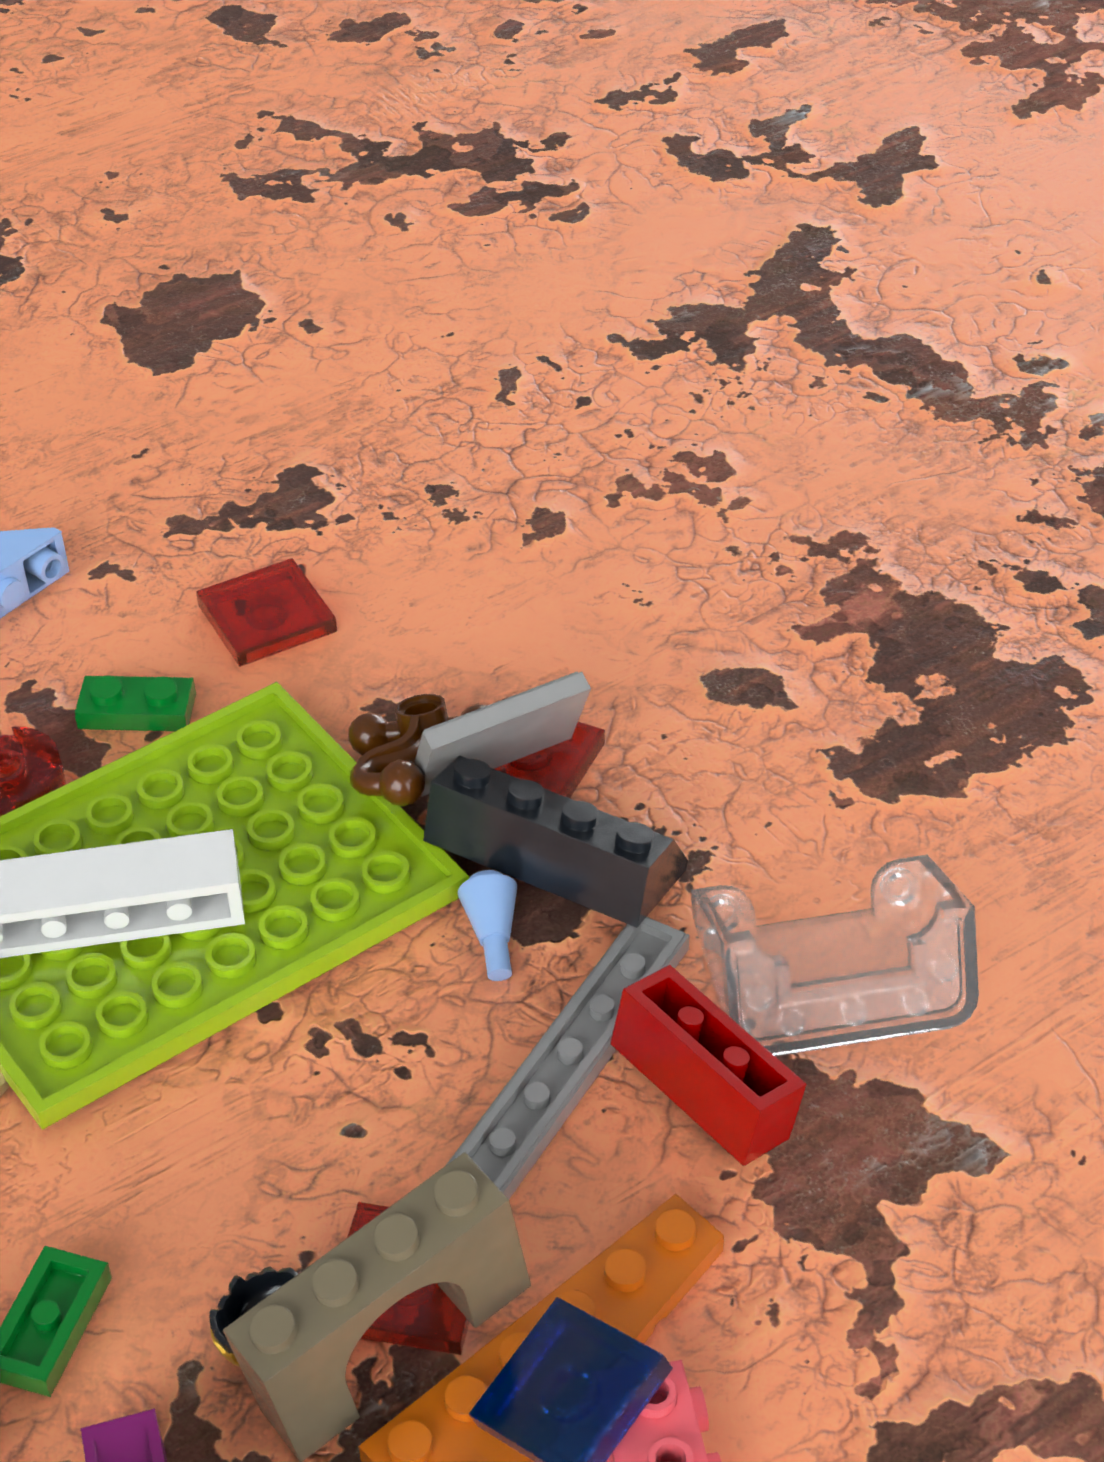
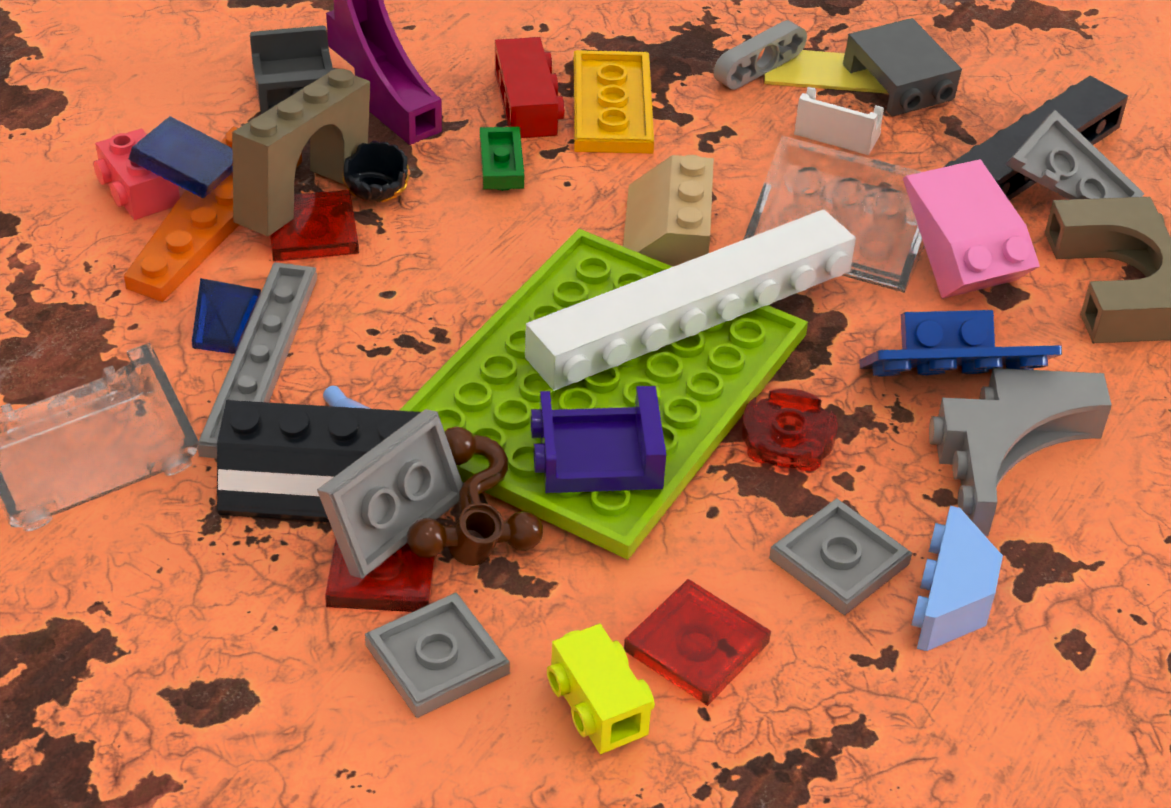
camera: 155 degrees right, 0 degrees up
green plate [74,675,196,731] -> none
red brick [610,965,807,1166] -> none
none -> clear blue slope [192,278,261,354]
none -> light grey tile [365,592,510,718]
none -> dark purple panel [530,386,666,493]
none -> neon yellow brick [547,623,655,754]
none -> light grey tile [769,498,912,616]

